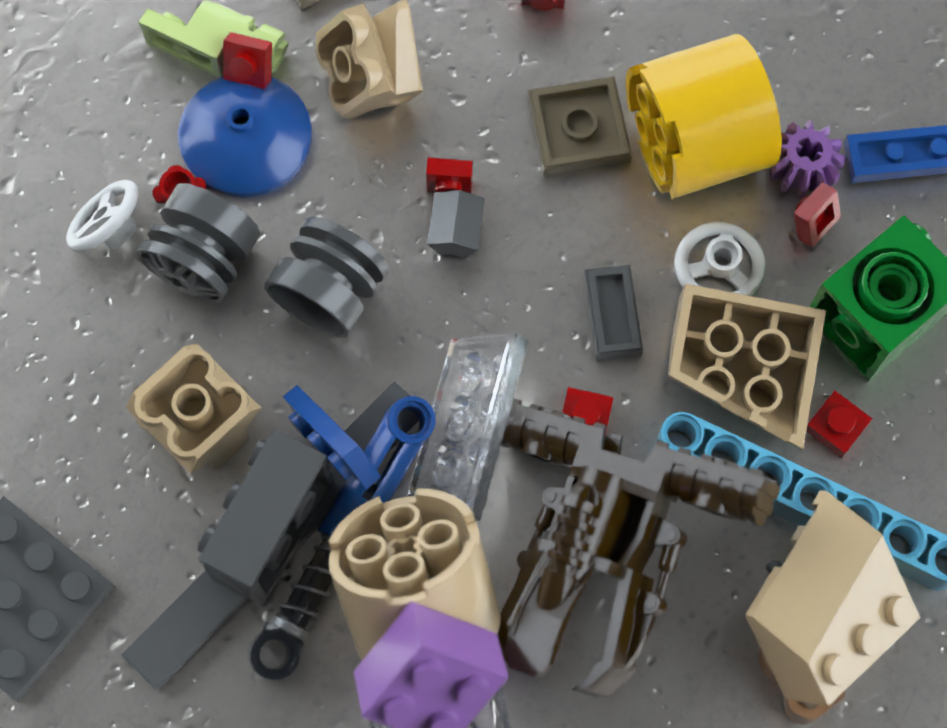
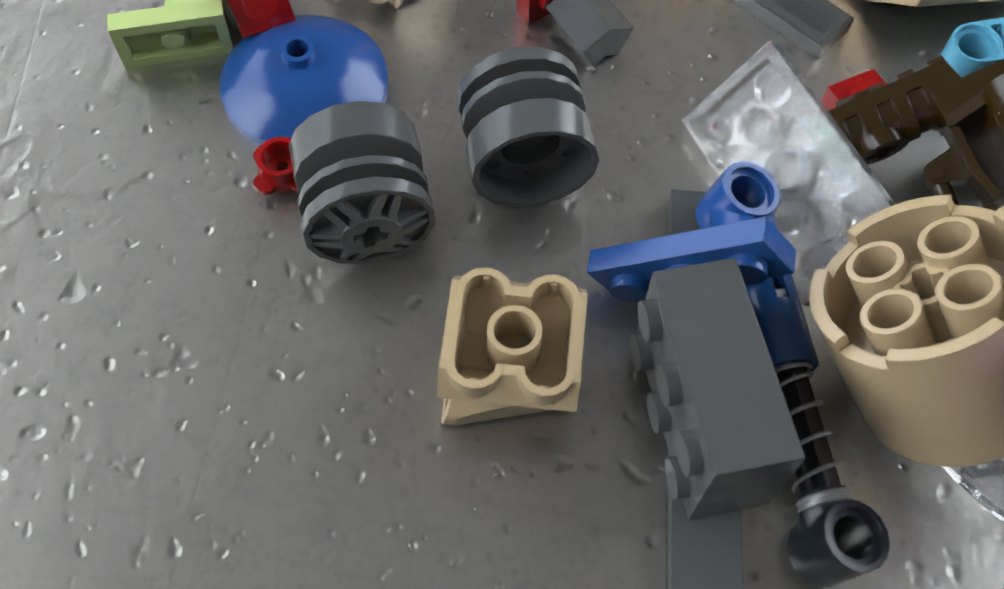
camera: 40 degrees left, 10 degrees down
white piece [66,180,139,252] -> none

